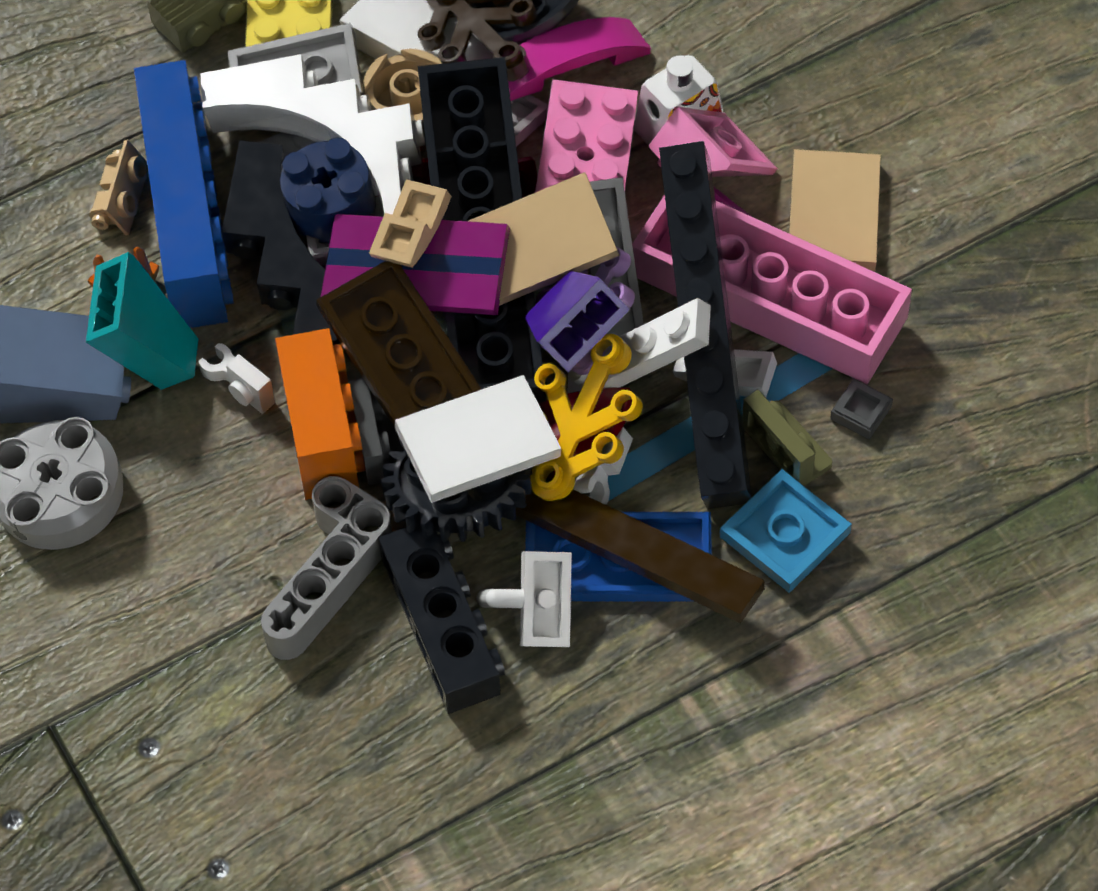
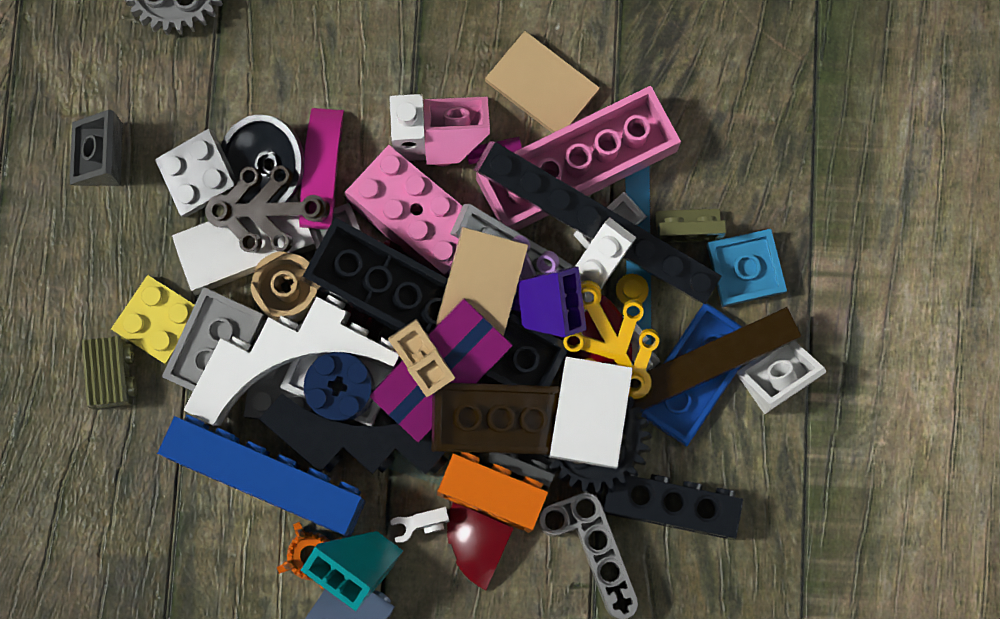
camera: 60 degrees left, 20 degrees up
tan hinge [89,140,148,235] -> none
white plate [477,551,572,647] -> none
dark grey tile [830,378,893,440] -> none
none -> dark red brick [447,502,514,590]
none -> yellow plate [616,274,649,307]
none -> white slope [737,341,826,414]

